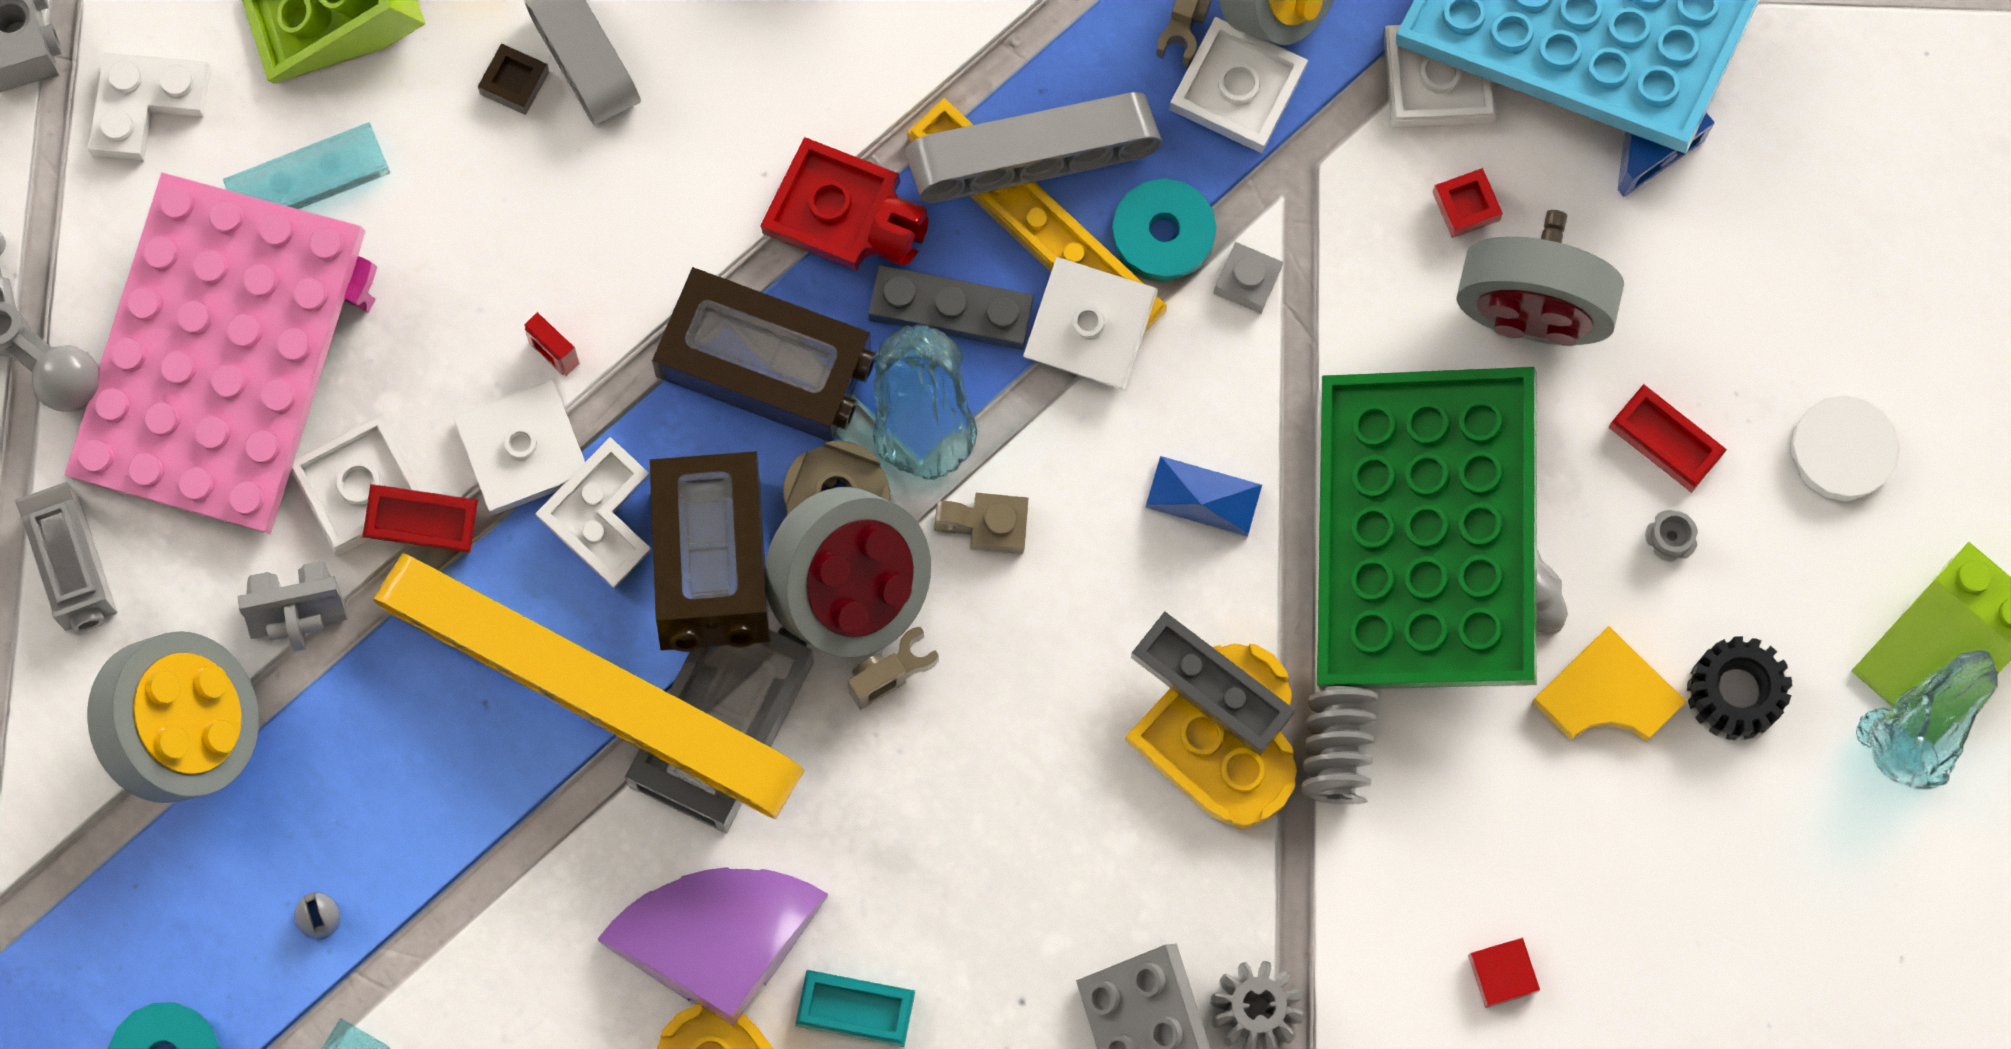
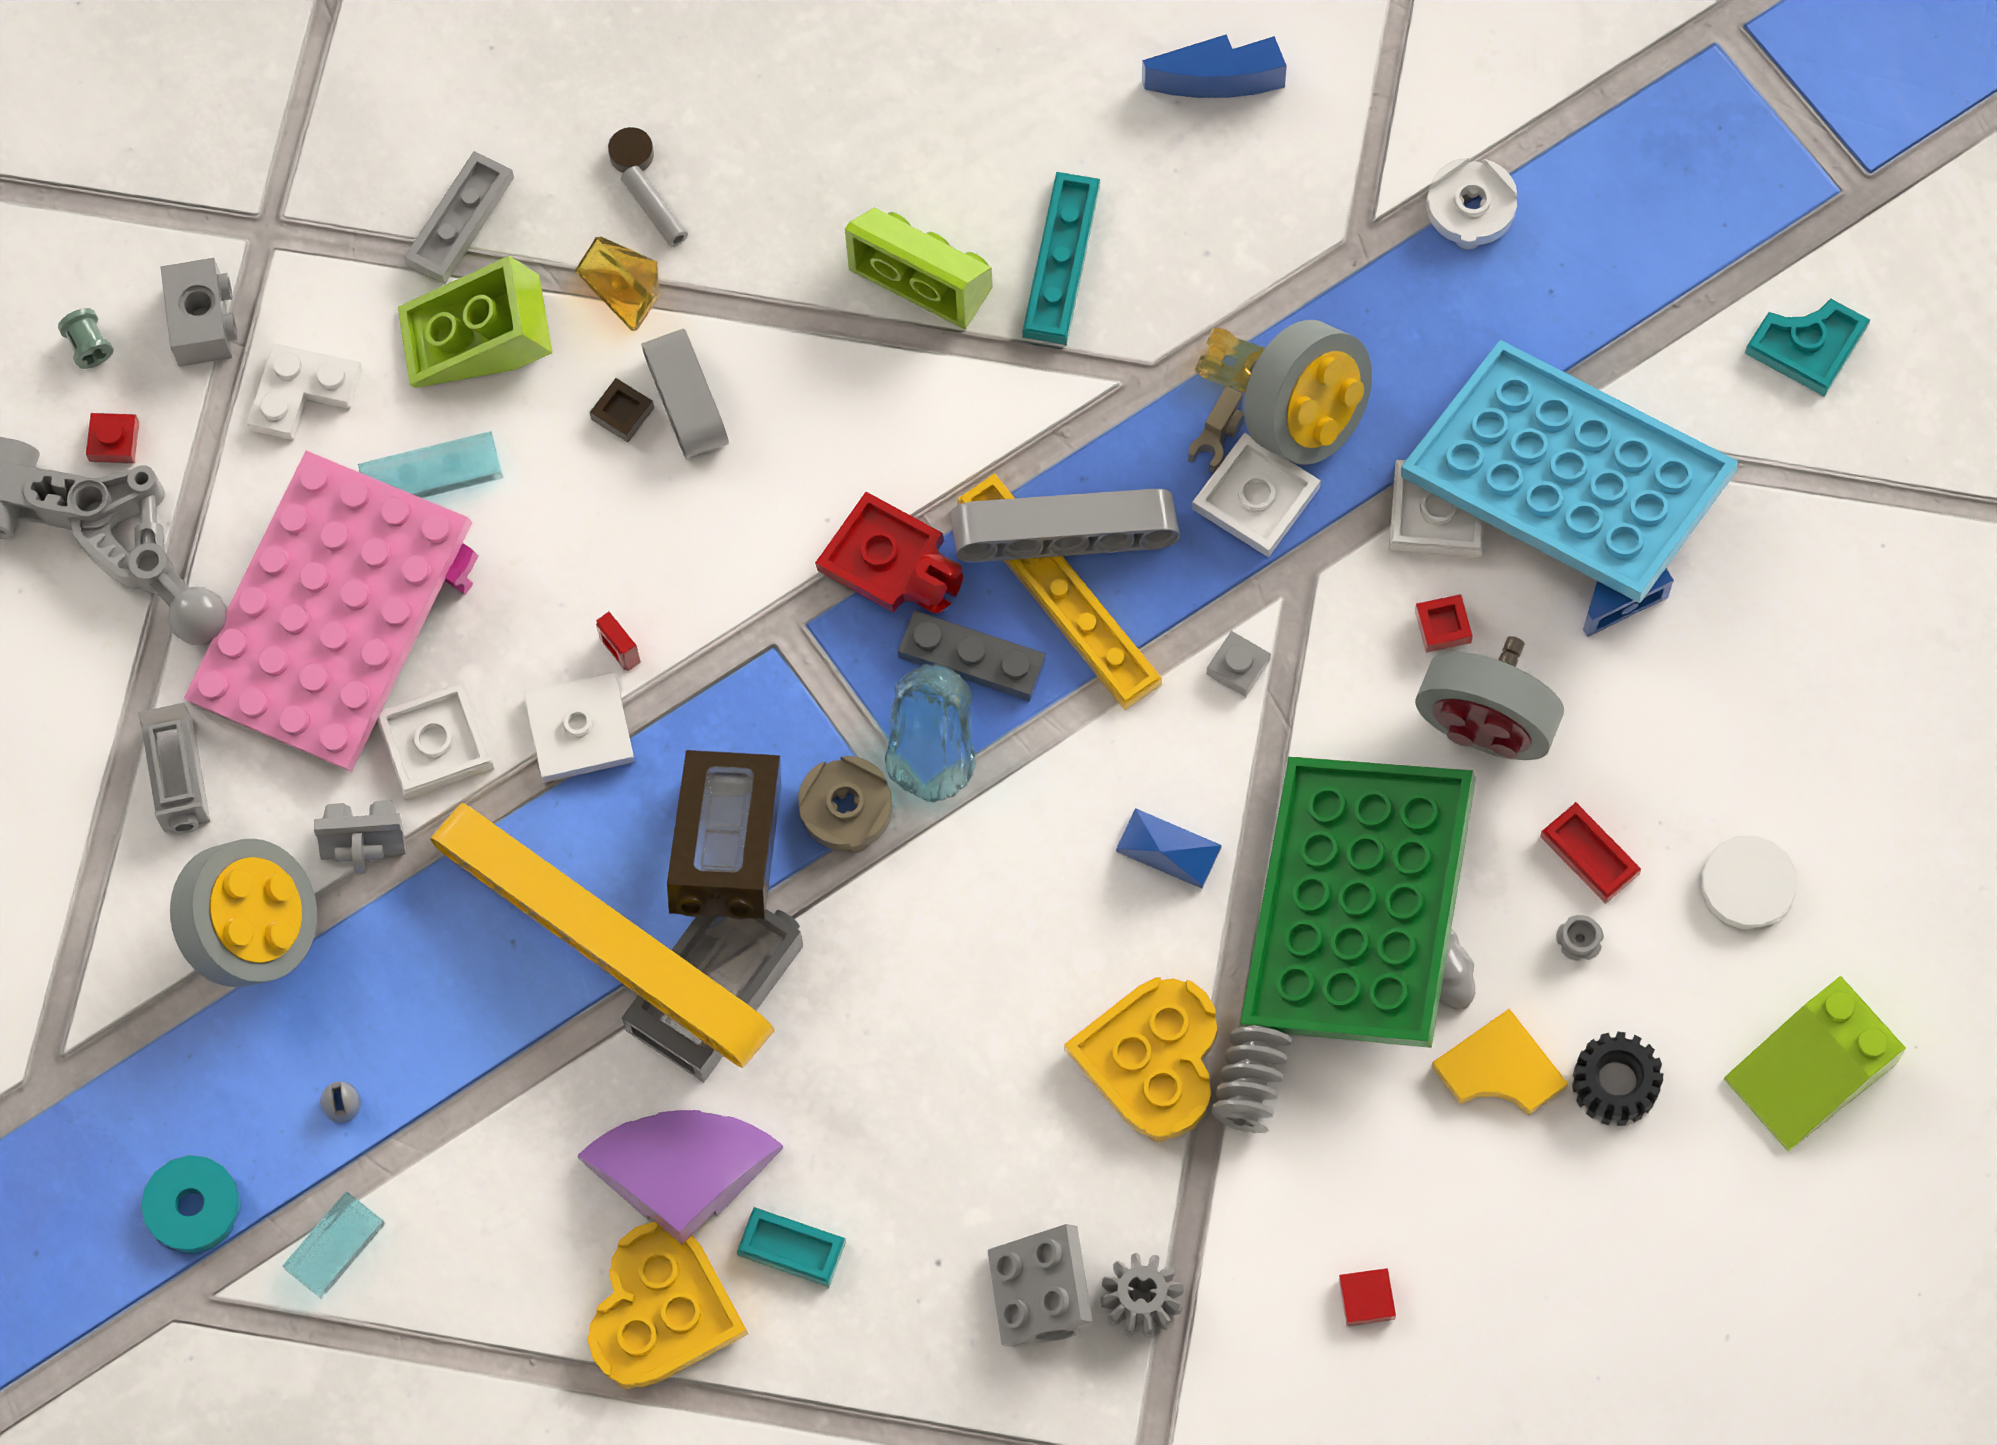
camera: 15 degrees right, 5 degrees down
red tile [362,484,478,553] -> none
white plate [535,437,651,590] -> none
dark brown piece [652,267,876,442] -> none
wheel [764,487,931,658] -> none
dark tan plate [848,627,939,710] -> none
dark tan plate [934,492,1029,554] -> none
white plate [1023,257,1158,390] -> none
teal tile [1112,178,1217,283] -> none
dark grey plate [1131,611,1295,757] -> none
clear light blue hair [1856,650,1998,790] -> none

